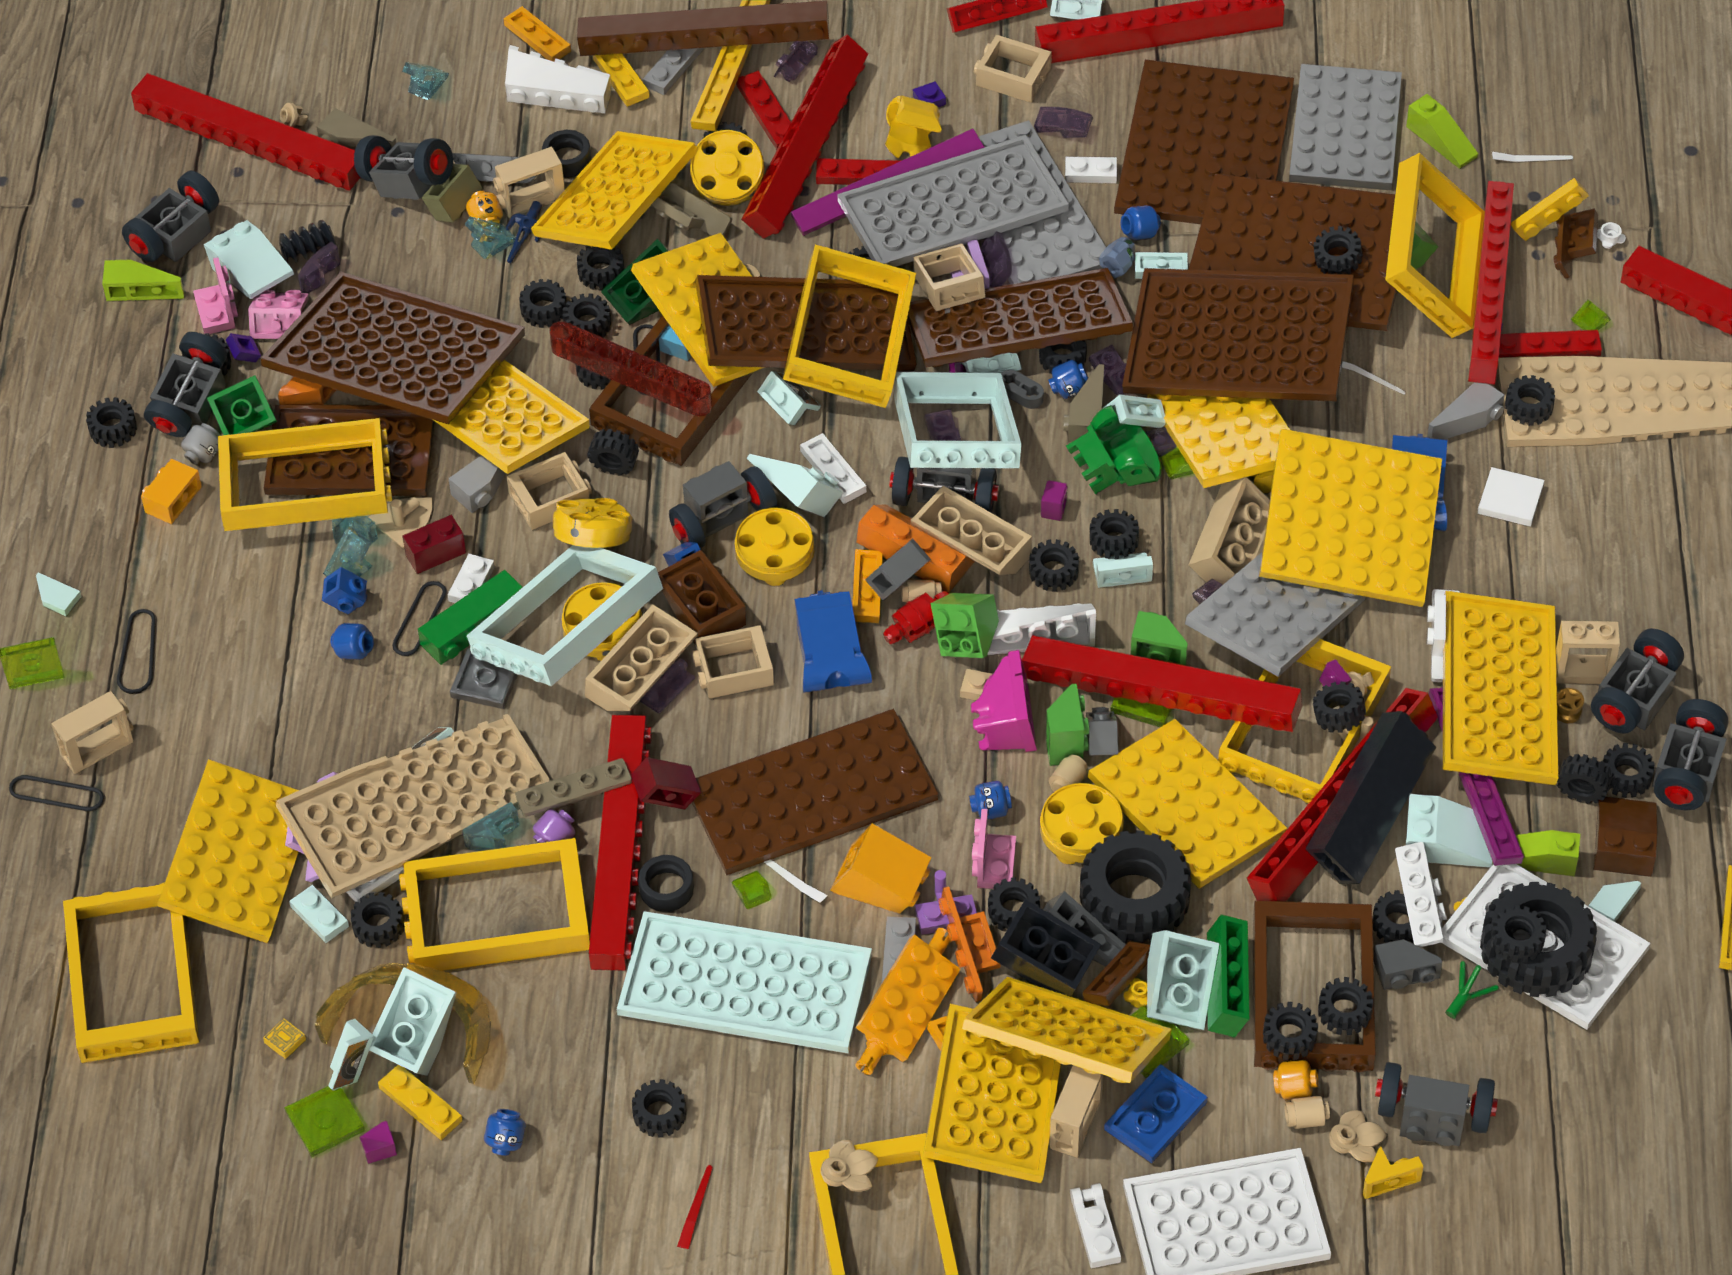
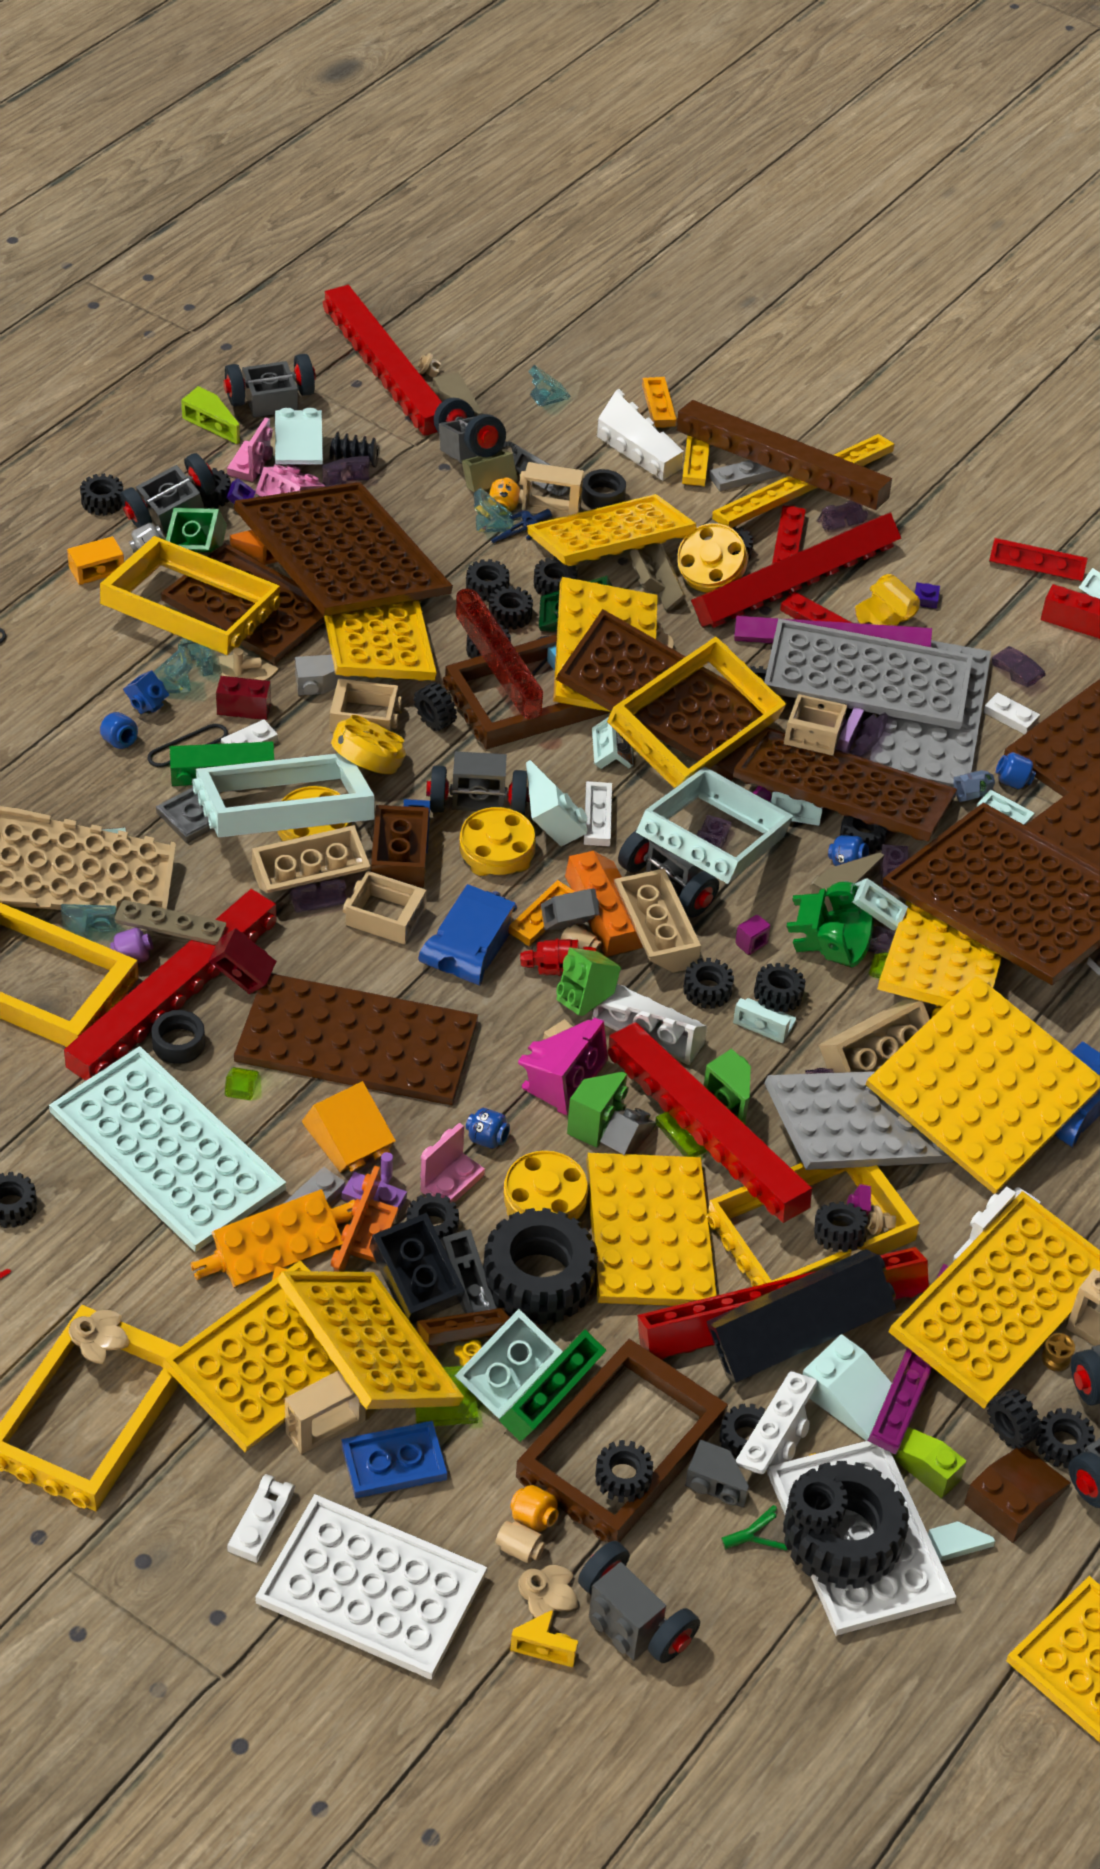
camera: 30 degrees right, 5 degrees down
white sticker [764,859,828,903] -> none
tan window [974,35,1052,103] -> none
dark grey beam [1001,370,1044,409] -> none
tan brick [1049,755,1087,792] -> none
black tyre [1263,1002,1318,1060] -> none

